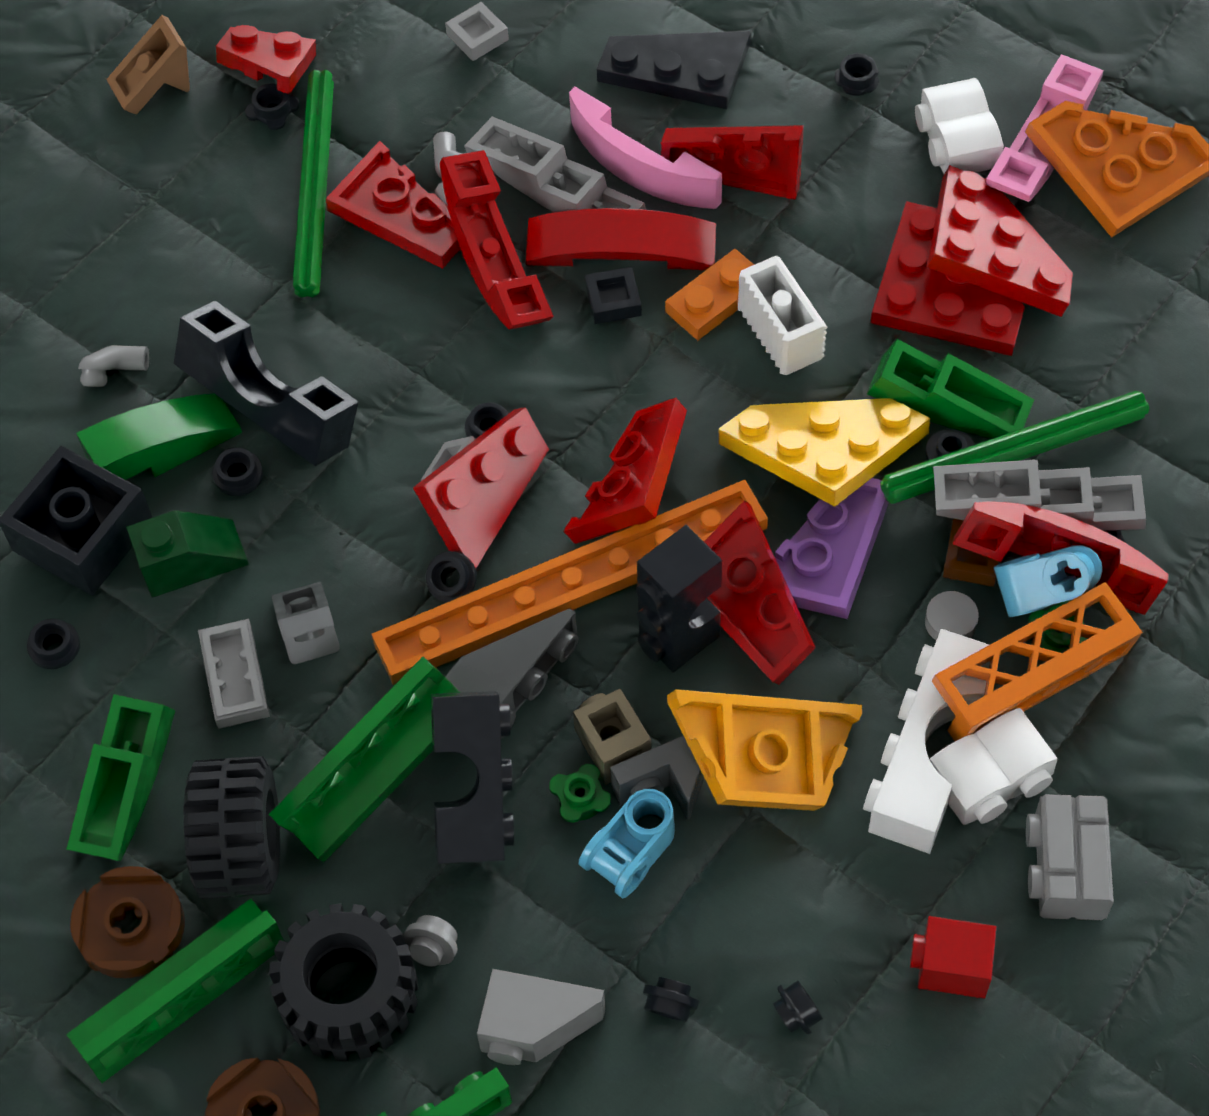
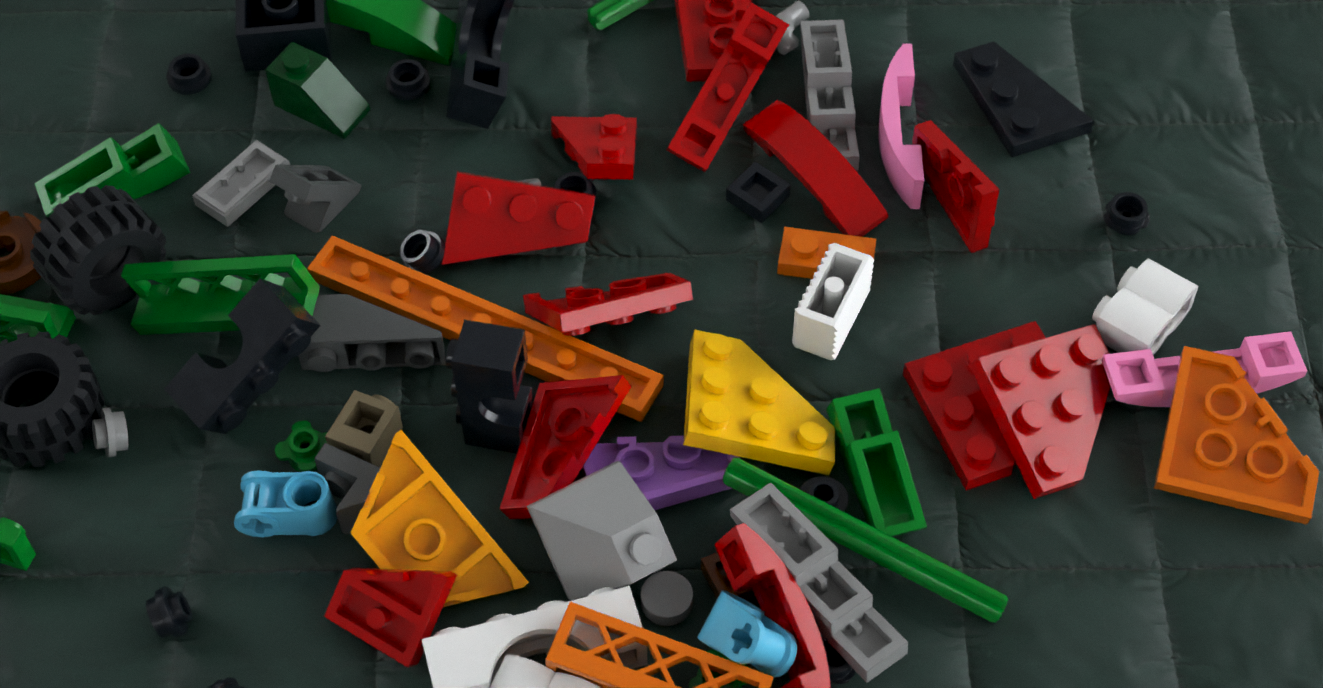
camera: 50 degrees right, 5 degrees down
light grey slope [477,969,605,1065] -> none
none -> red wing [324,568,457,668]
none -> light grey slope [526,461,677,600]
none -> red wing [551,114,637,180]

